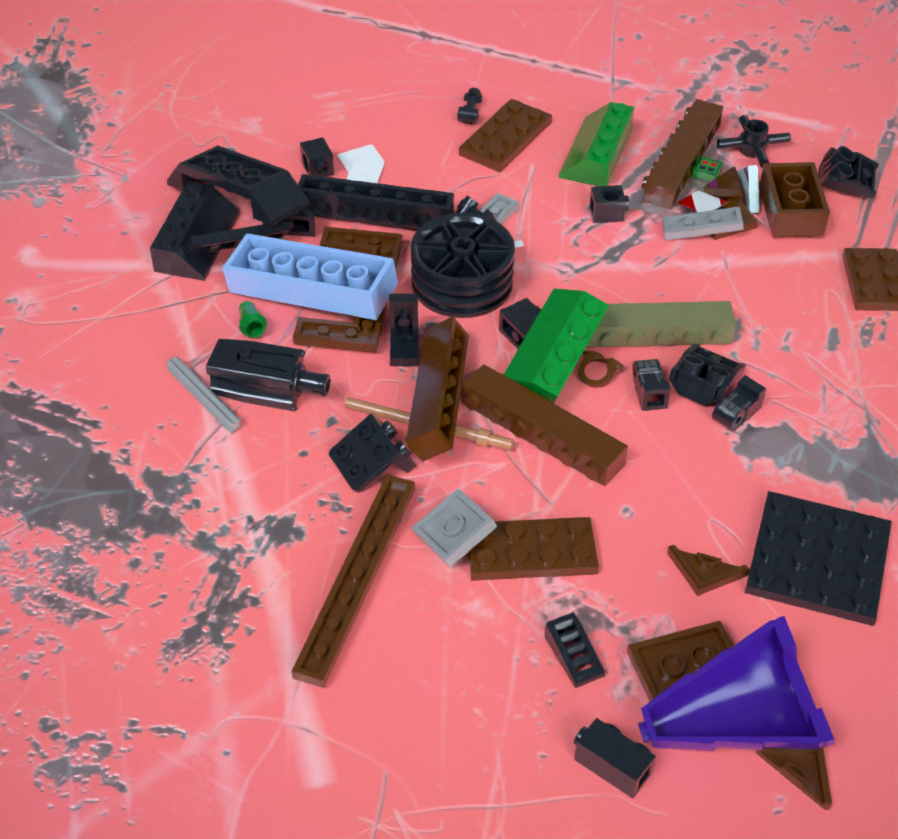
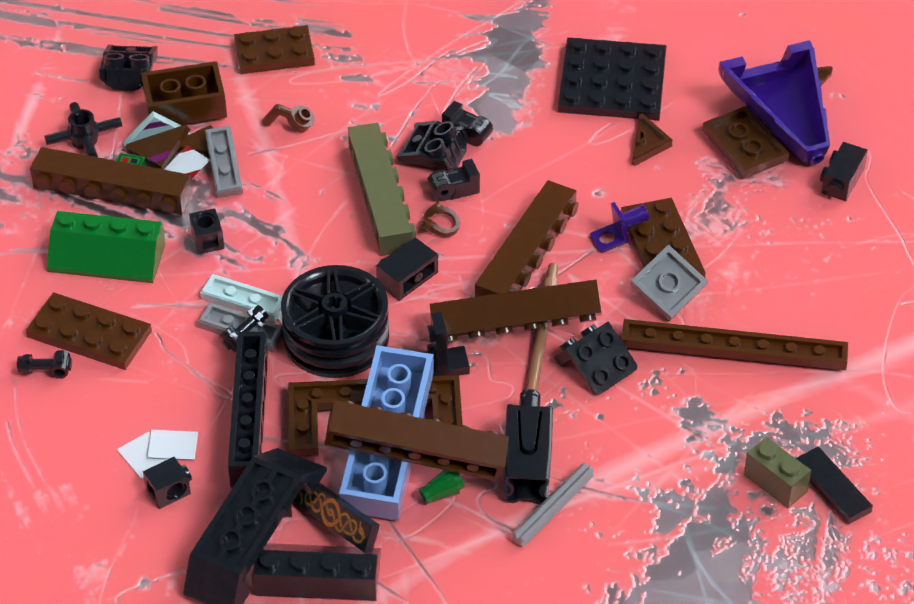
camera: 100 degrees left, 0 degrees up
green slope [503,288,609,403] -> none
black slope [544,612,605,688] -> none
none -> light aqua tile [200,274,283,322]
none -> reddish brown plate [262,104,315,132]
none -> reddish brown brick [324,400,509,481]
none -> dark purple bracket [590,202,650,253]
none -> olive brick [744,437,811,508]
none -> black tile [796,446,873,524]

